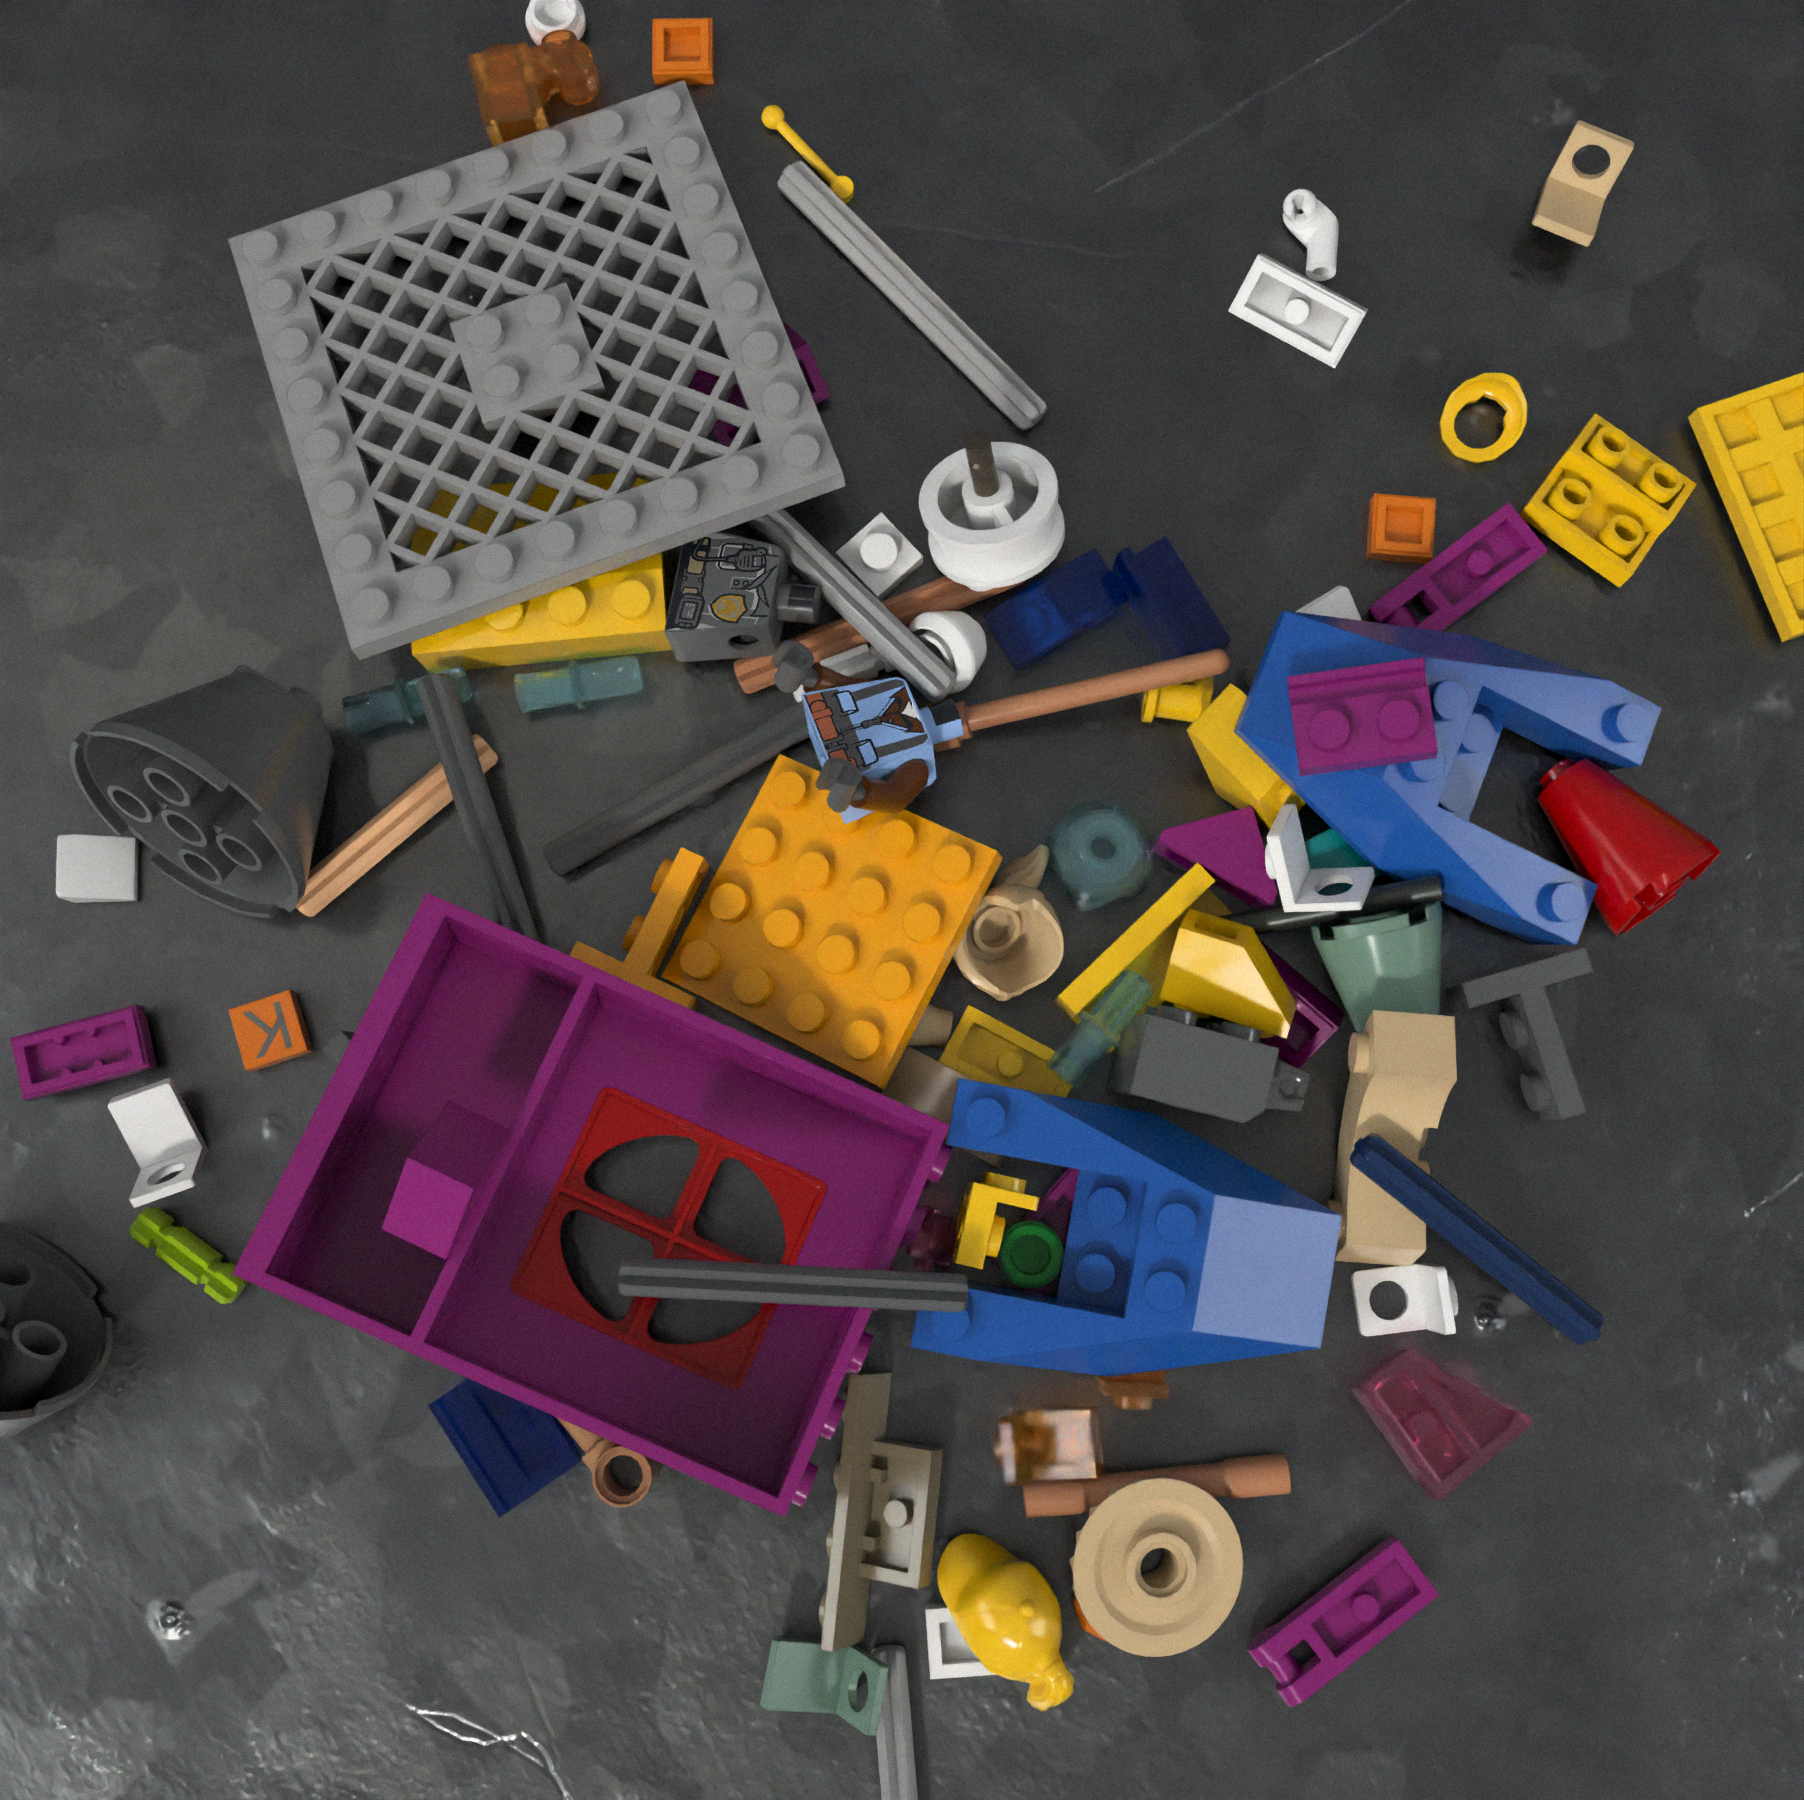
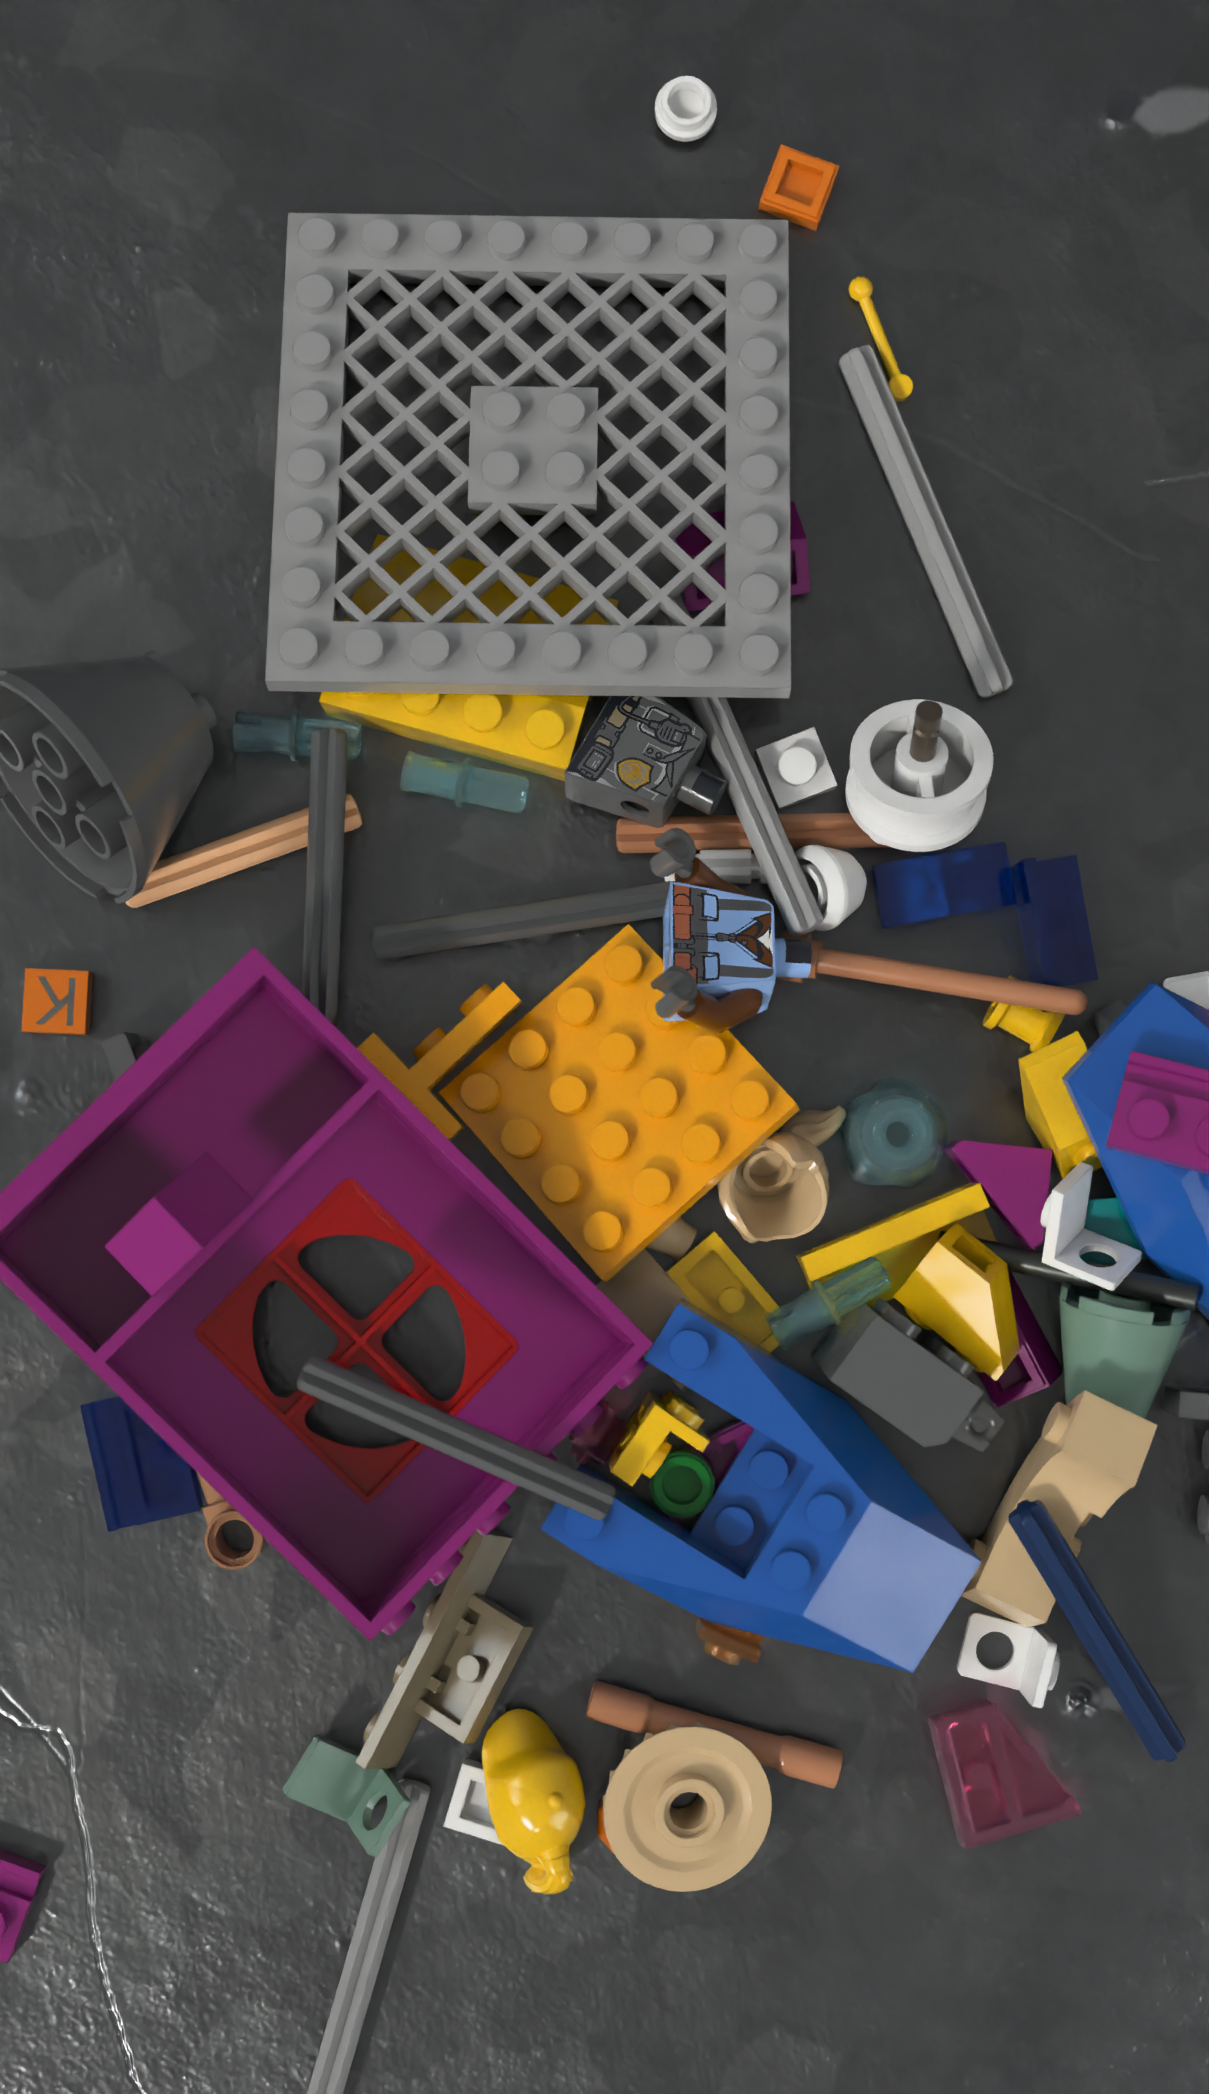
camera: 15 degrees right, 5 degrees up
clear orange brick [467,30,600,146] -> none
clear orange bracket [995,1406,1104,1486] -> none
magenta plate [1247,1535,1439,1707] -> none

